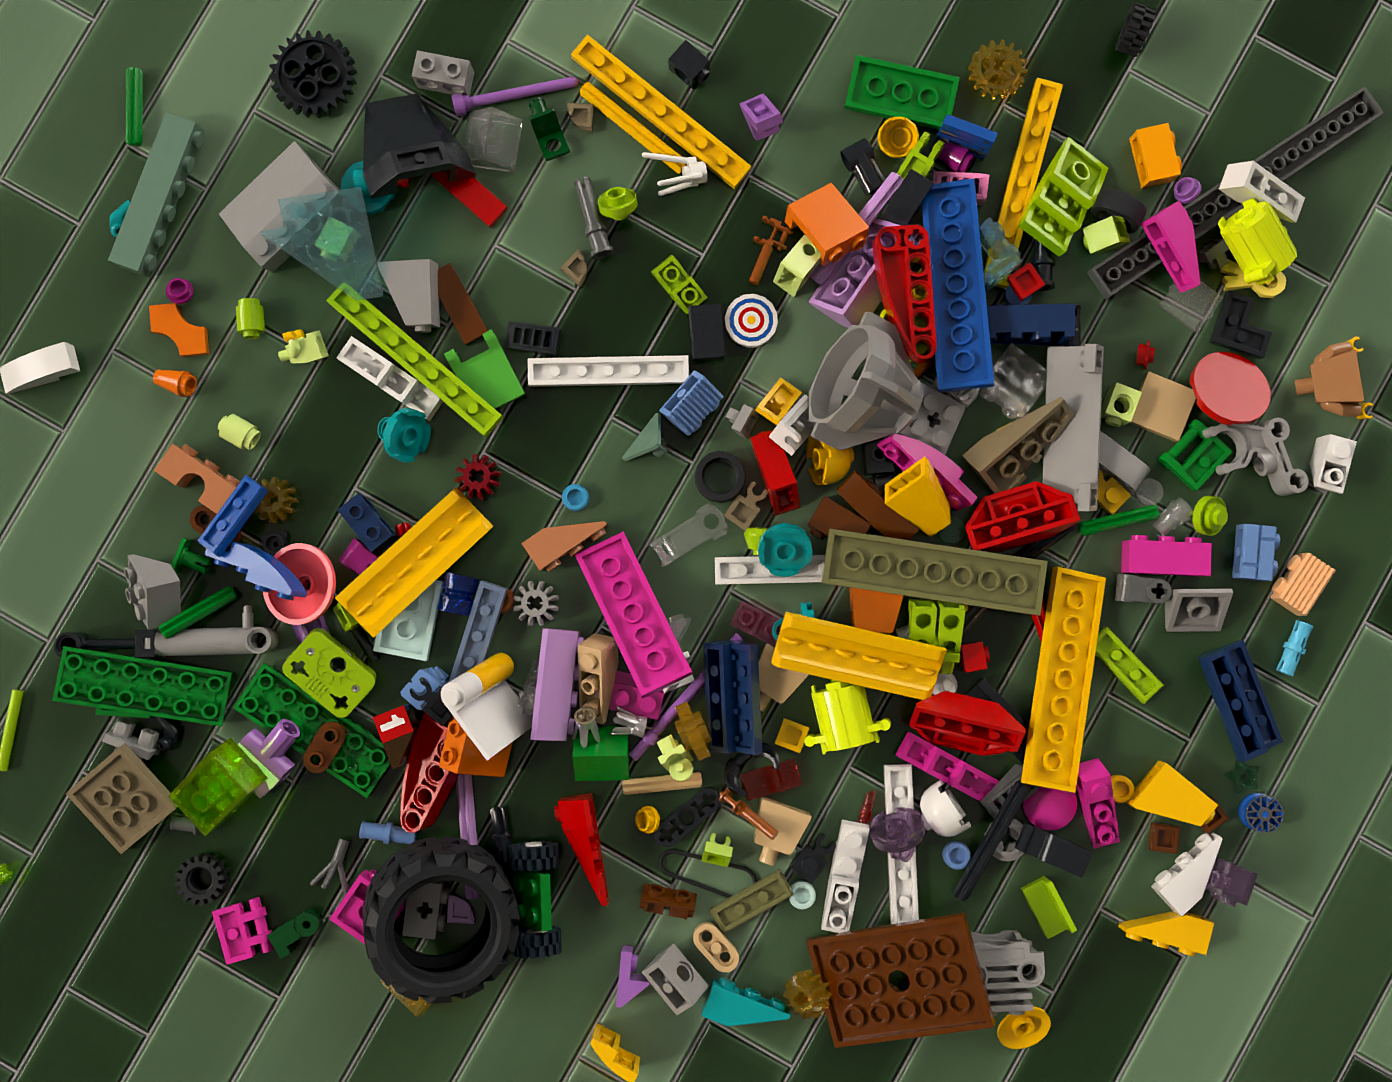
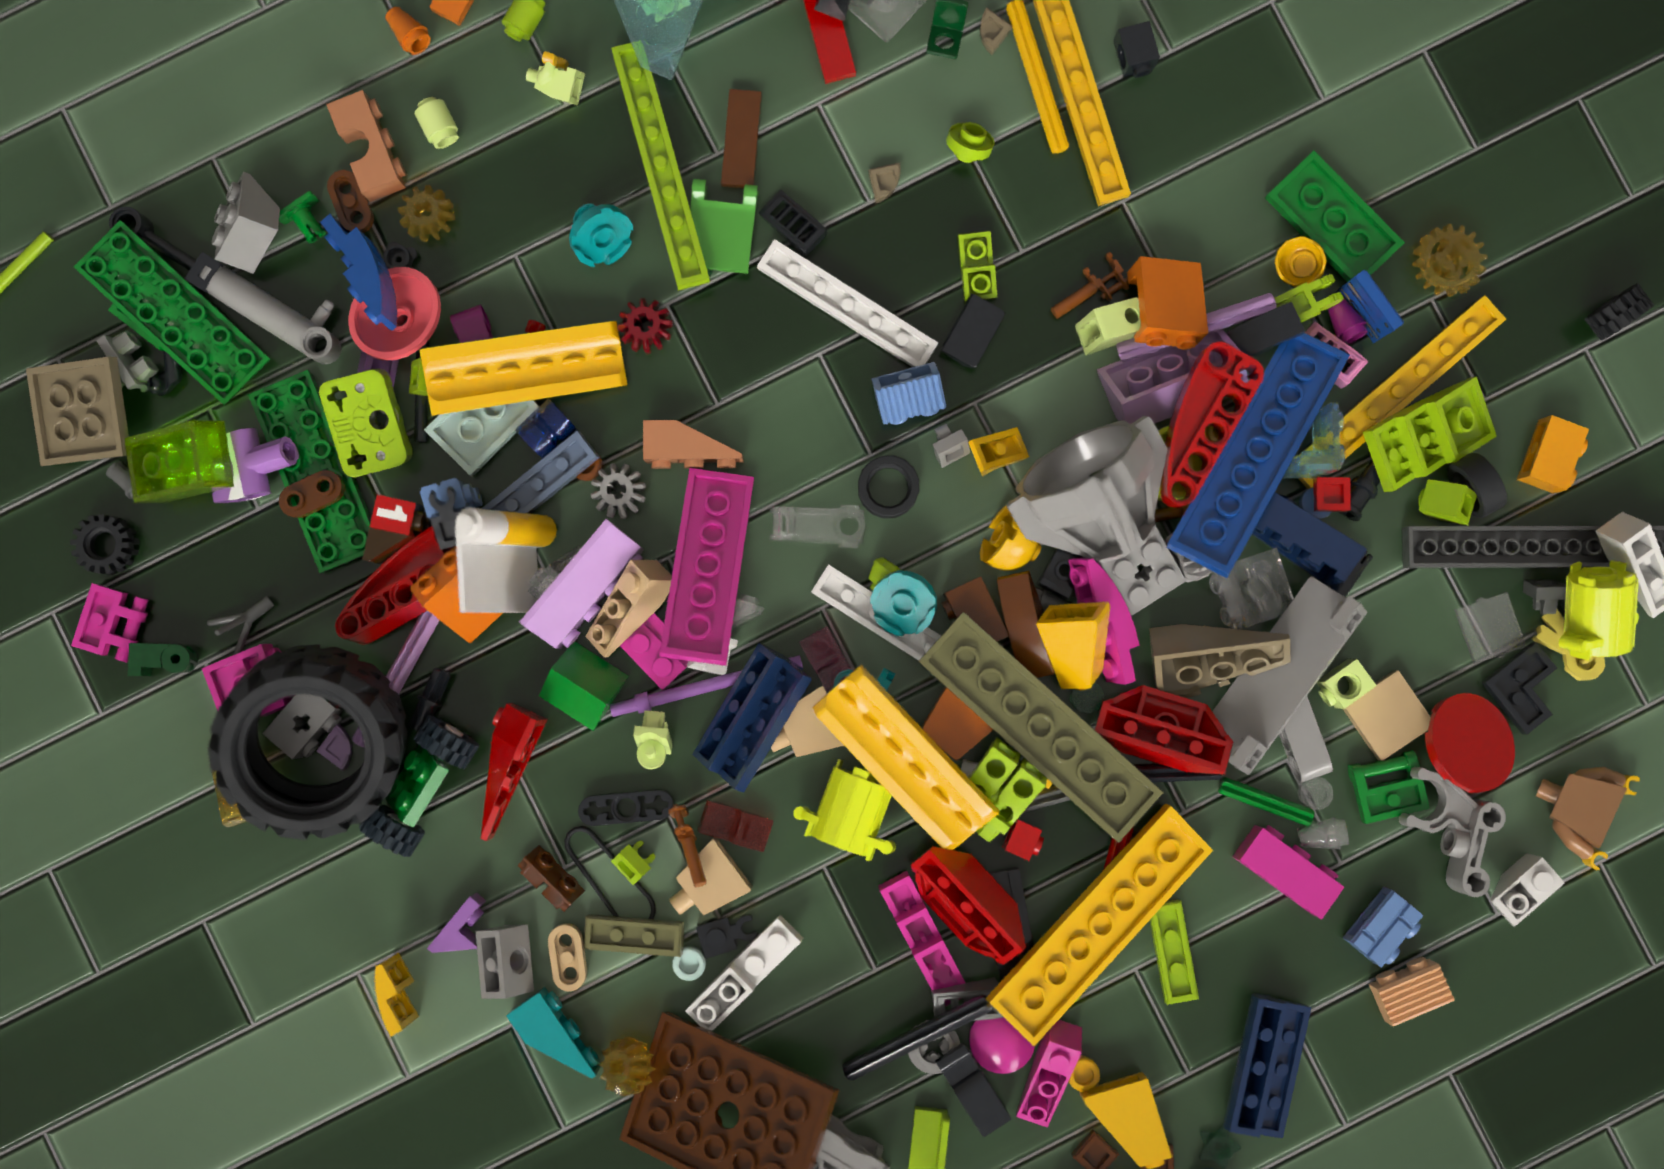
camera: 35 degrees right, 0 degrees up
green axle [159,586,237,639] -> none
blue tile [197,475,268,557] -> none
white slope [337,336,443,421] -> none
dark blue brick [337,493,398,554] -> none
medium blue pin [359,821,417,844] -> none
light grey slope [378,259,440,333] -> none
dark azure tile [562,484,589,511] -> none
piece [572,708,600,748] -> none
dark grey pin [574,176,614,259] -> none
flat silver piece [611,707,653,738] -> none
sand green piece [622,413,667,461] -> none
tan axle [622,772,703,795] -> none
yellow plate [635,806,660,834] -> none
white plant [642,152,707,196] -> none
clear yellow gear [675,701,712,761] -> none
dark tan plate [723,481,768,531] -> none
black piece [724,742,780,797] -> none
tile [725,294,778,348] -> none
medium lavender slope [740,93,783,141] -> none
red slope [750,430,800,516] -> none
white hinge [769,395,815,456] -> none
yellow tile [774,718,809,753] -> none
black piece [840,138,885,196] -> none
clear red piece [857,790,876,824] -> none
clear purple tile [869,807,925,862] -> none
white tile [884,764,919,924] -> none
white cylinder [919,780,971,837] -> none
white tile [932,673,957,695] -> none
medium blue tile [942,841,971,870] -> none
yellow plate [1097,469,1131,515] -> none
dark grey piece [1115,574,1172,603] -> none
red plate [1136,340,1155,370] -> none
dark pink slope [1140,201,1201,293] -> none
light grey slope [1165,589,1233,632] -> none
medium lavender plate [1174,177,1201,204] -> none
lime plate [1192,495,1228,536] -> none
medium azure pin [1276,620,1314,677] -> none

